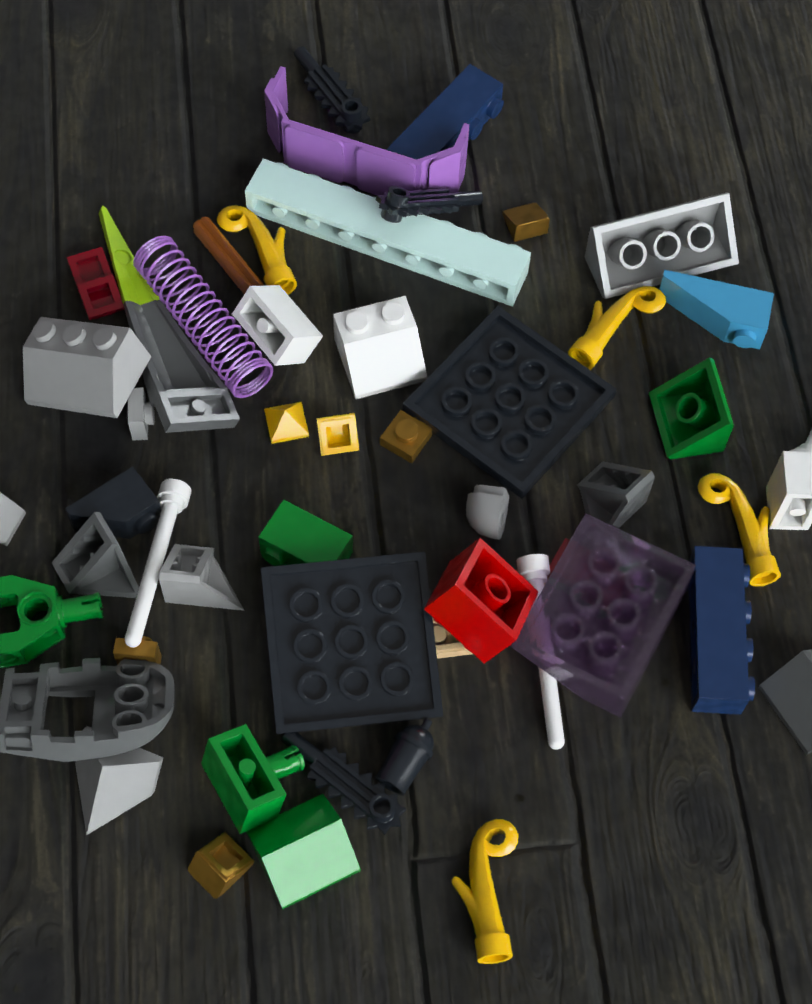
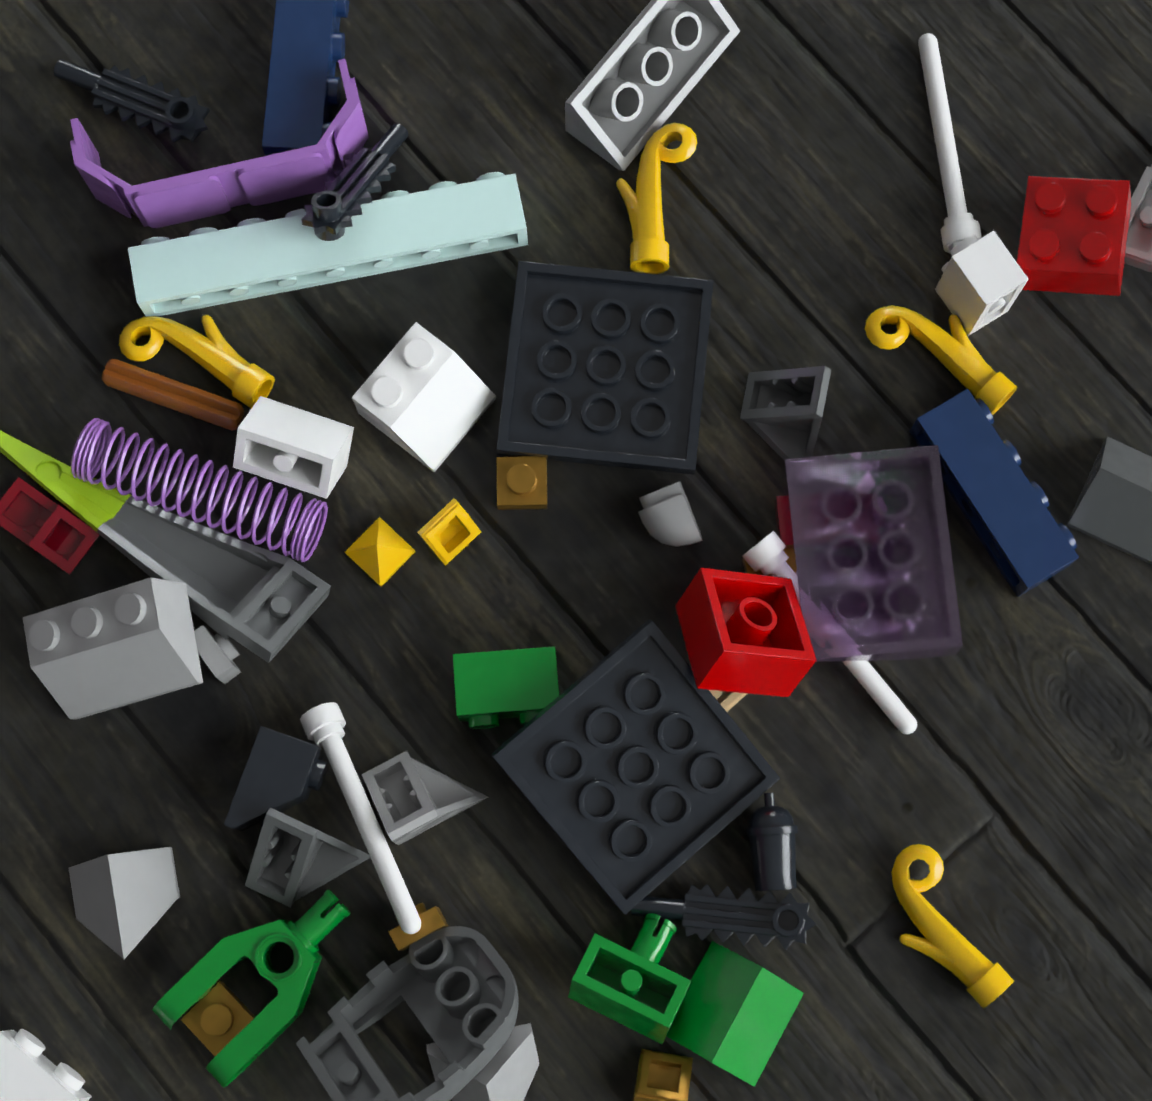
camera: 30 degrees left, 15 degrees up
pearl gold slope [502,203,550,242] -> none
green slope [648,357,734,460] -> none
dark azure slope [659,270,774,350] -> none

